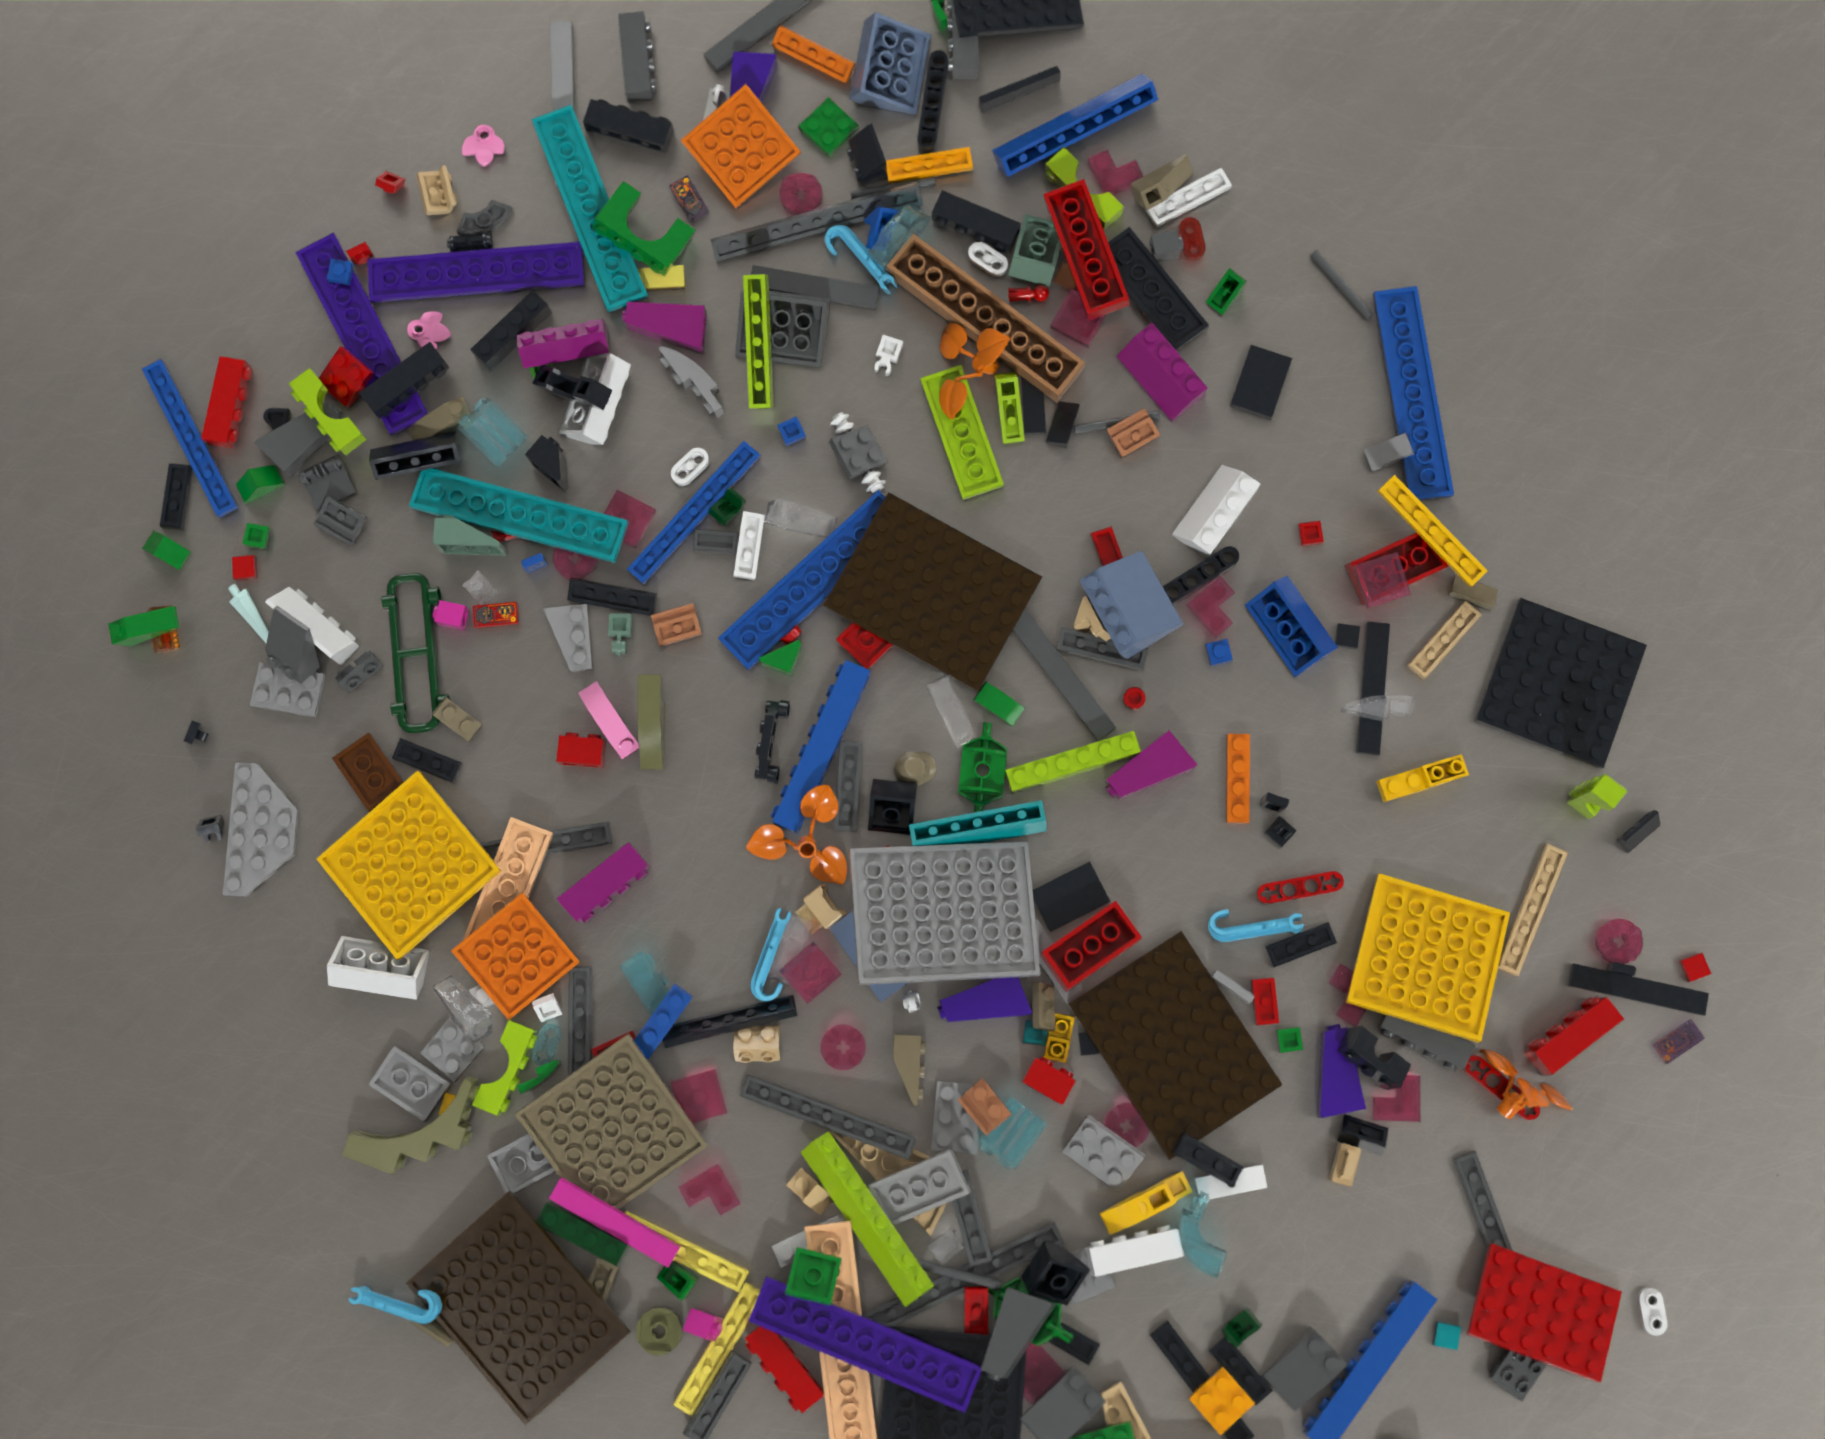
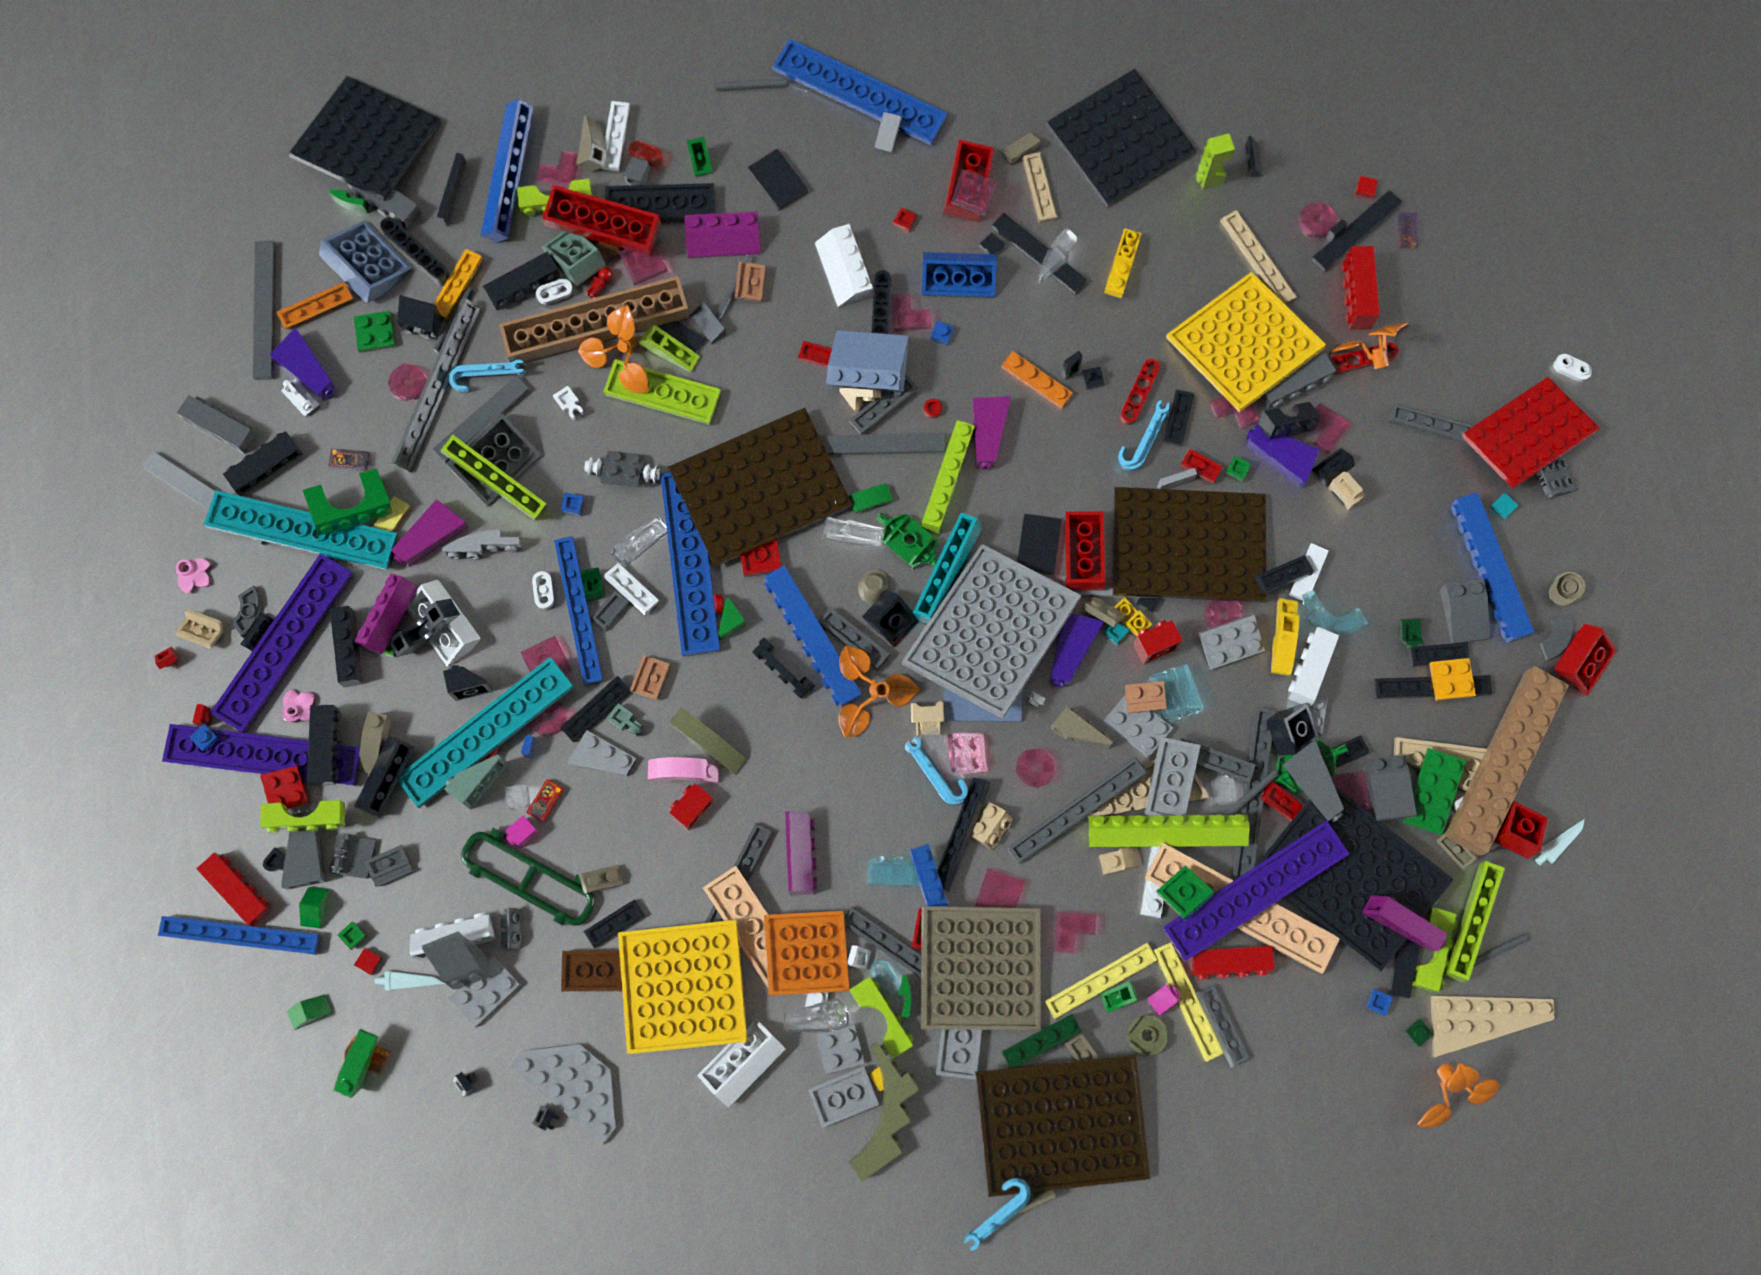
camera: 60 degrees left, 5 degrees down
black tile [160,463,192,530] -> none
clear light blue brick [456,398,528,468] -> none
dark pink tile [549,1177,681,1268] -> none
orange plate [681,84,802,208] -> none
blue slope [864,206,898,252] -> none
clear light blue arch [868,204,932,268] -> none
yellow plate [1377,475,1487,587] -> none

